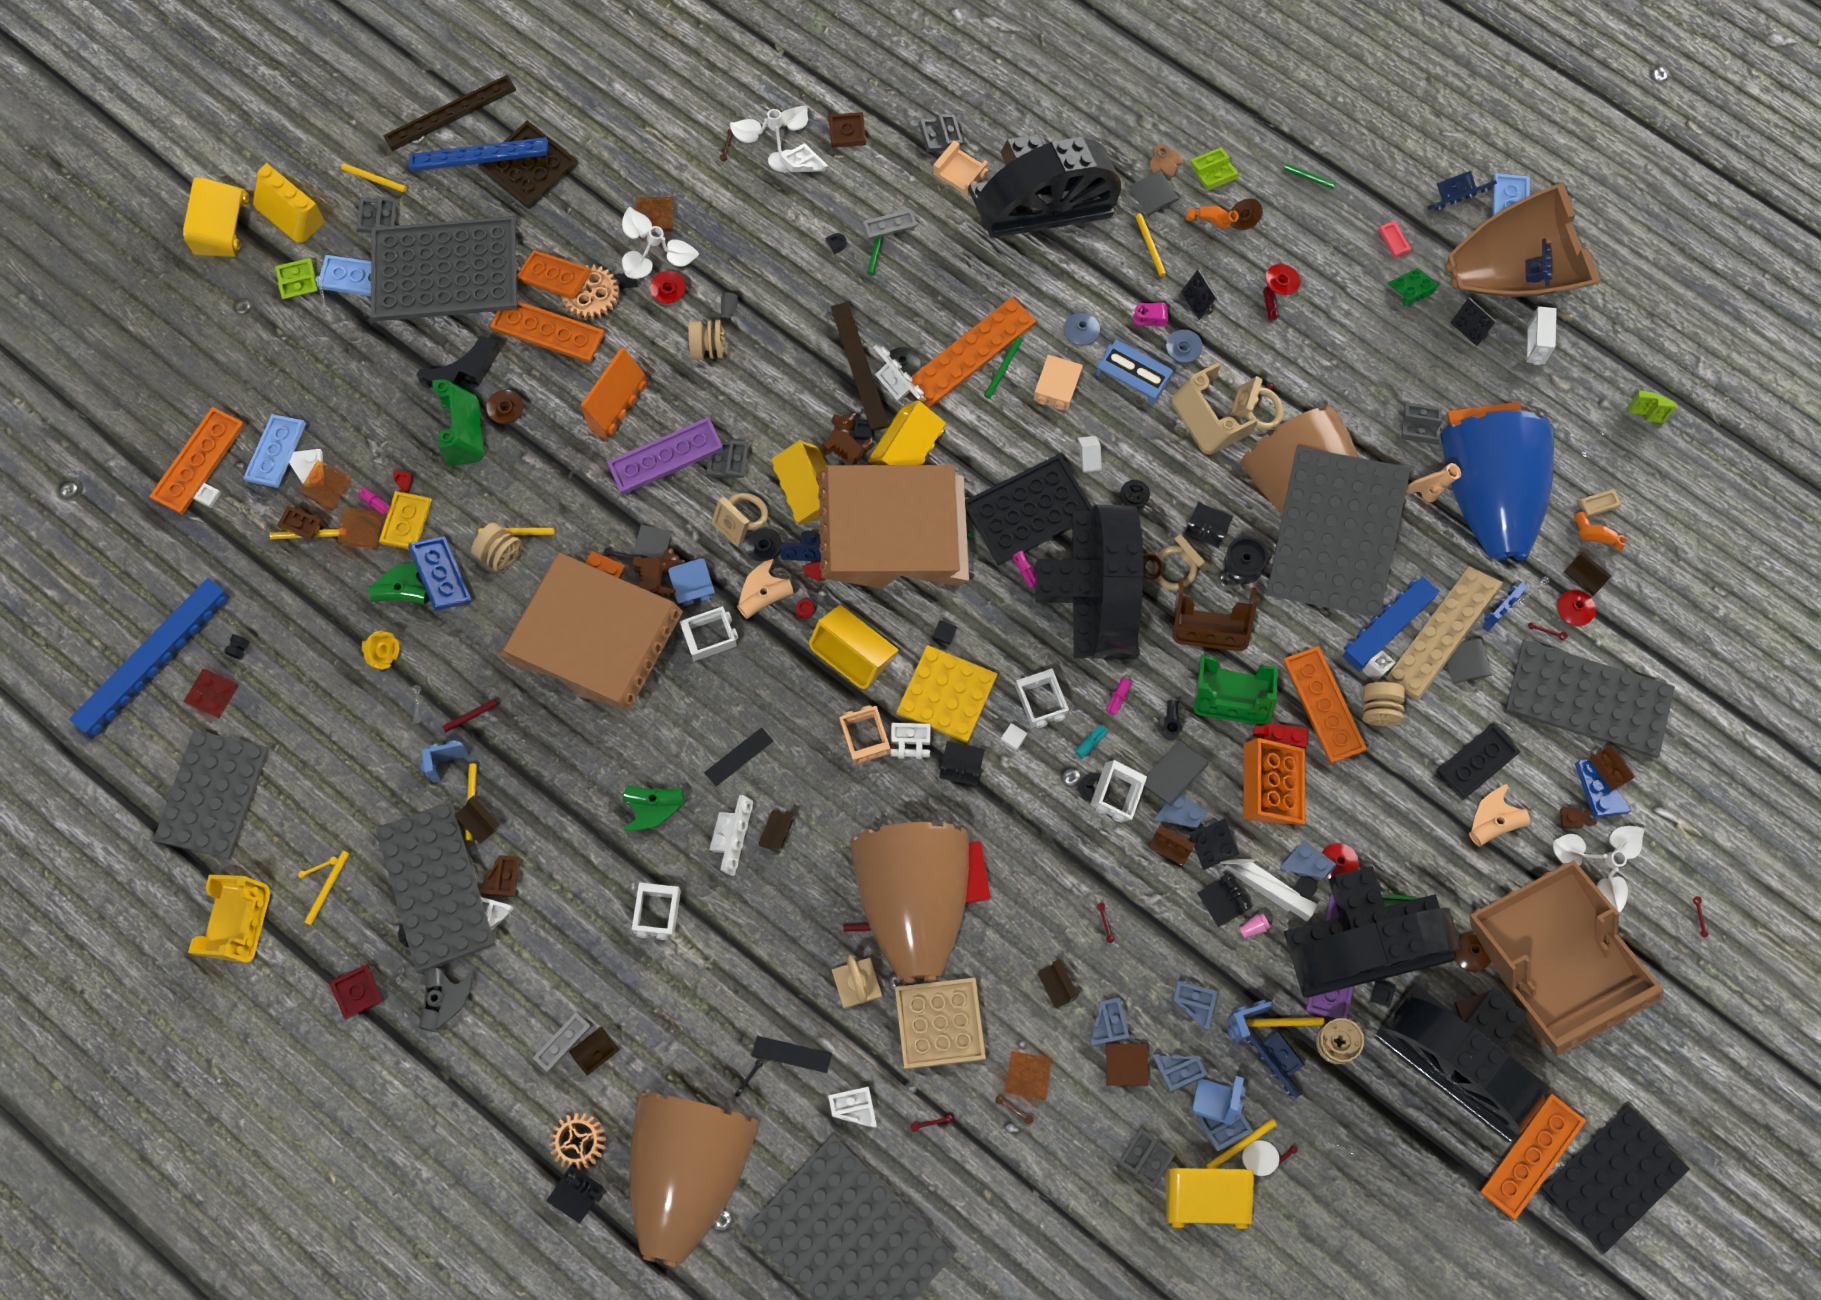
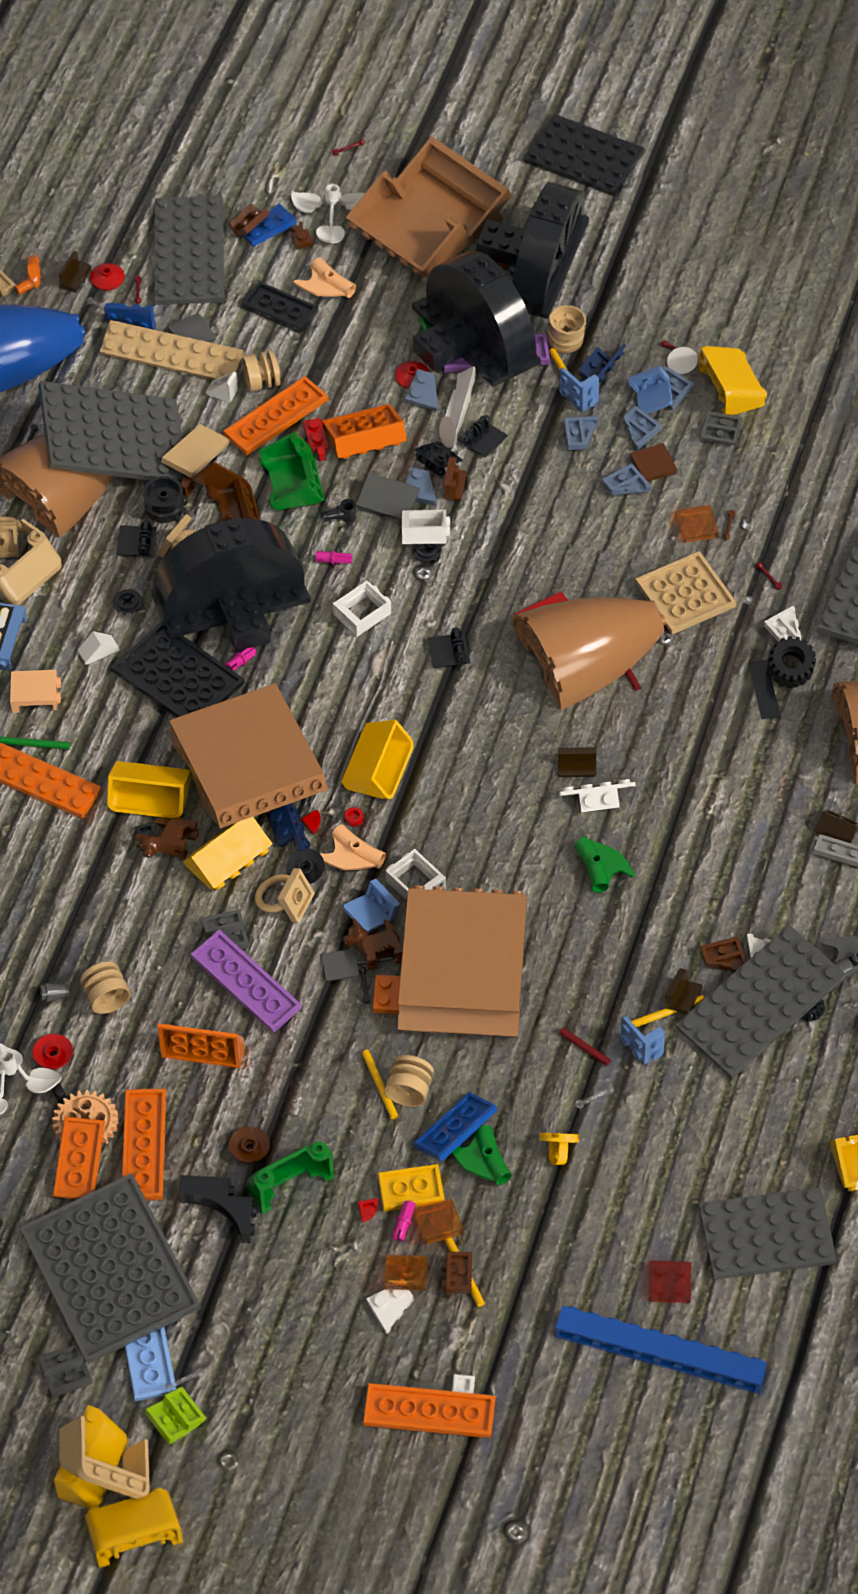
camera: 110 degrees left, 15 degrees down
black wheel [224,634,250,660] -> none
light blue tile [243,414,306,488] -> none
yellow hinge [298,857,338,879] -> none
yellow bar [304,851,350,926] -> none
yellow bar [341,163,407,193] -> none
white window [632,883,681,940] -> none
black sticker [704,727,774,787] -> none
black hinge [735,1060,763,1097] -> none
dark brown tile [831,302,889,432] -> none
tan tile [832,955,882,1009] -> none
light nougat window [839,705,891,765] -> none
white bracket [873,345,926,402] -> none
pearl dark grey dish [884,347,921,376] -> none
white plate [891,723,931,759] -> none
yellow plate [896,645,998,744] -> none
black tile [932,620,957,645] -> none
white tile [1000,723,1028,751] -> none
dark brown panel [1038,959,1078,1009] -> none
teal axle [1074,725,1108,759] -> none
dark red hinge [1097,902,1114,943] -> none
yellow bar [1205,1119,1277,1169] -> none
bright pink cone [1239,913,1270,939] -> none
black tile [1293,877,1317,900] -> none
blue brick [1342,576,1440,672] -> none
light nougat pin [1405,463,1461,502] -> none
orange plate [1479,1094,1586,1220] -> none
none -> tan windscreen [59,1416,149,1499]
none -> tan tile [161,424,230,478]
none -> reddish brown tile [180,476,195,500]
none -> black tyre [767,636,816,688]

